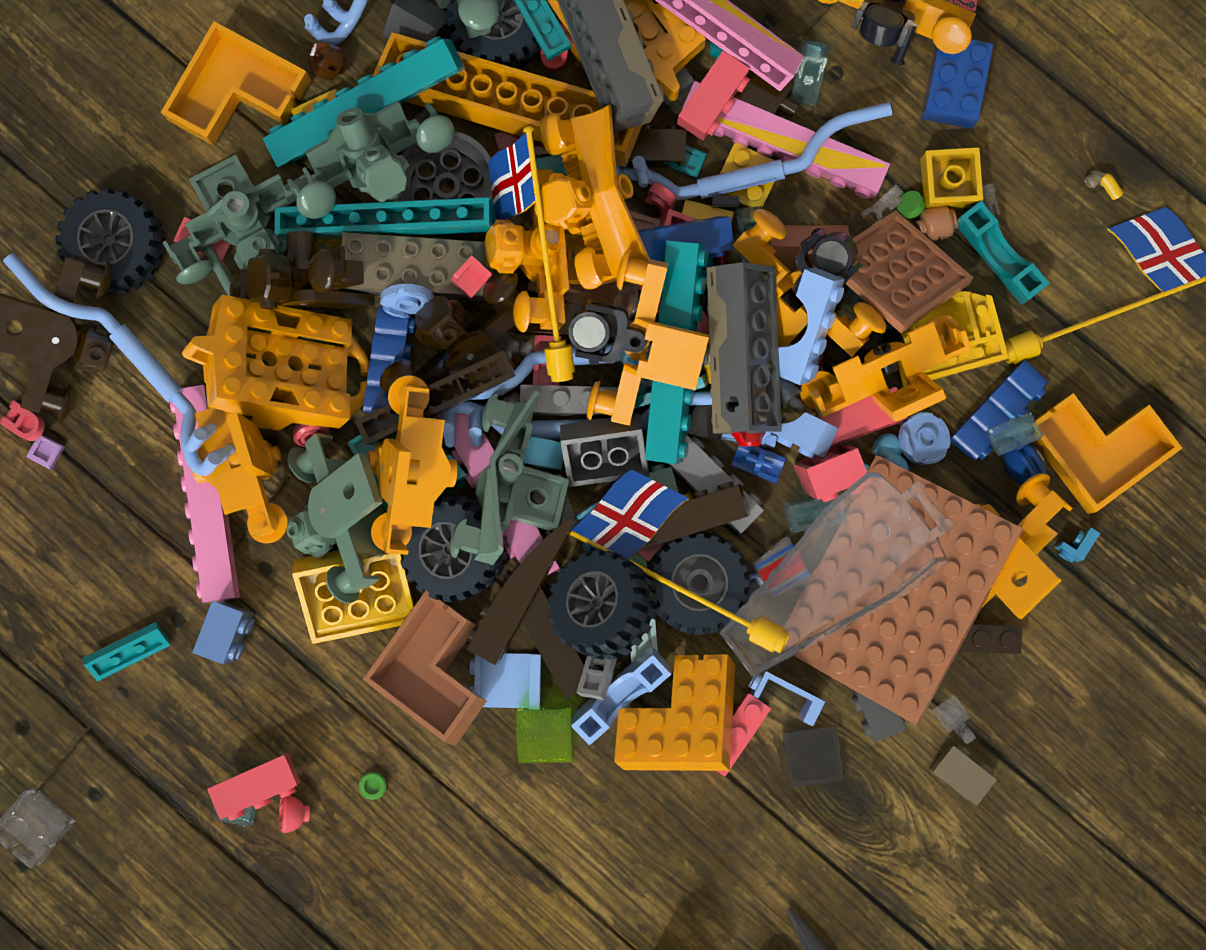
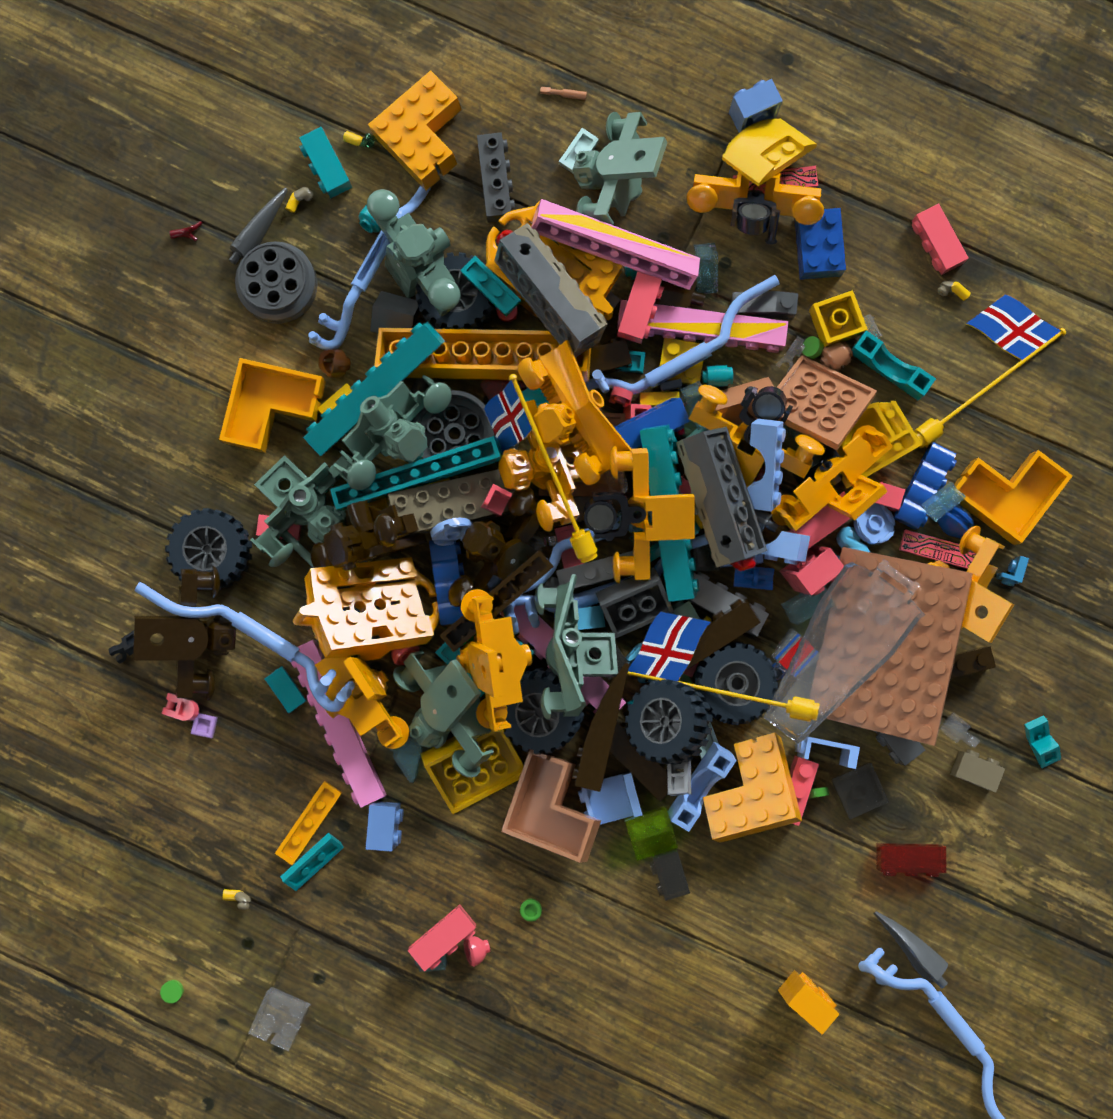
camera: 15 degrees left, 0 degrees up
none -> arm [223,889,251,910]
none -> teal tile [264,666,307,713]
none -> light orange plate [275,781,342,865]
none -> clear light blue slope [390,736,423,783]
none -> clear smoke brick [649,849,690,901]
none -> teal brick [702,365,733,387]
none -> dark grey slope [731,291,798,320]
none -> bright green tile [808,787,829,799]
none -> coral panel [875,482,905,512]
none -> clear red brick [876,843,946,877]
none -> coral tile [899,530,976,569]
none -> coral brick [912,203,968,275]
none -> teal slope [1024,715,1061,768]

